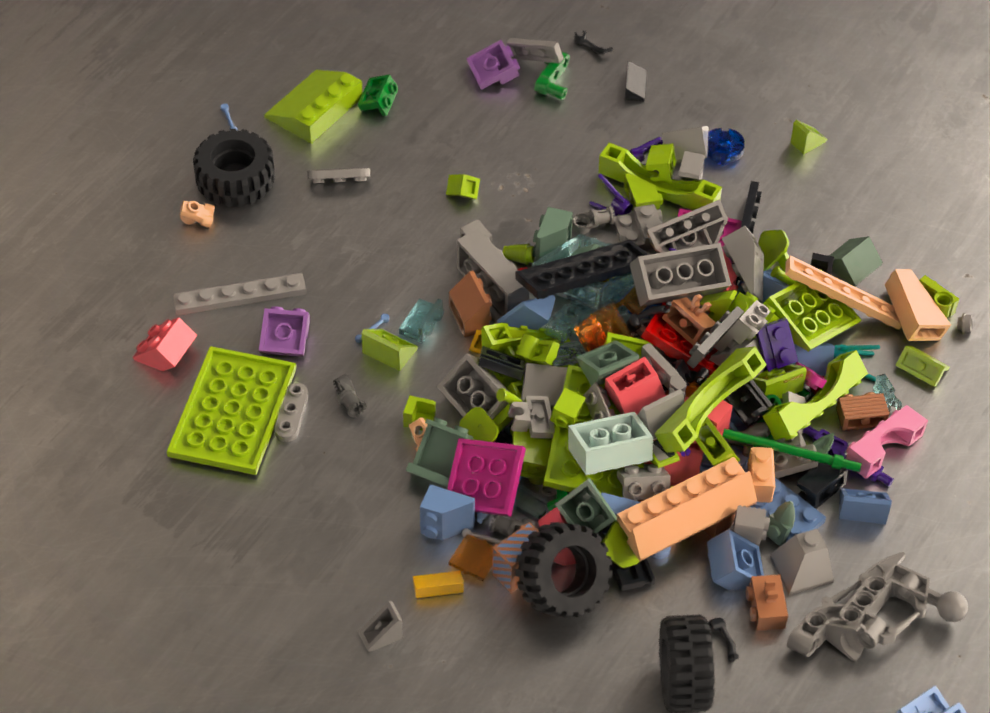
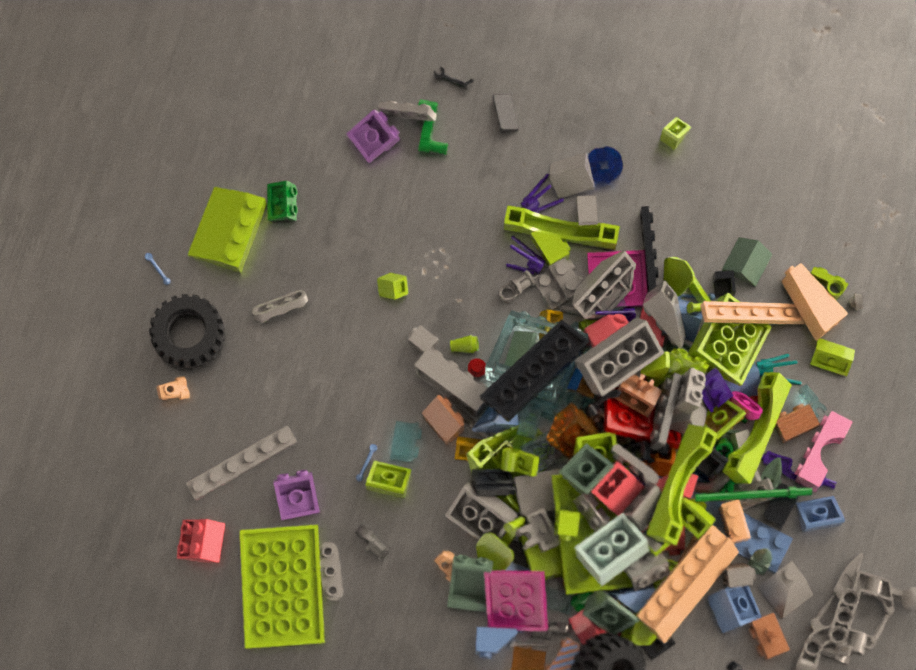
camera: 15 degrees left, 25 degrees up
lime panel [403,395,436,431] -> none
sand green slope [532,207,573,266] -> none
lime hinge [646,144,676,182] -> none

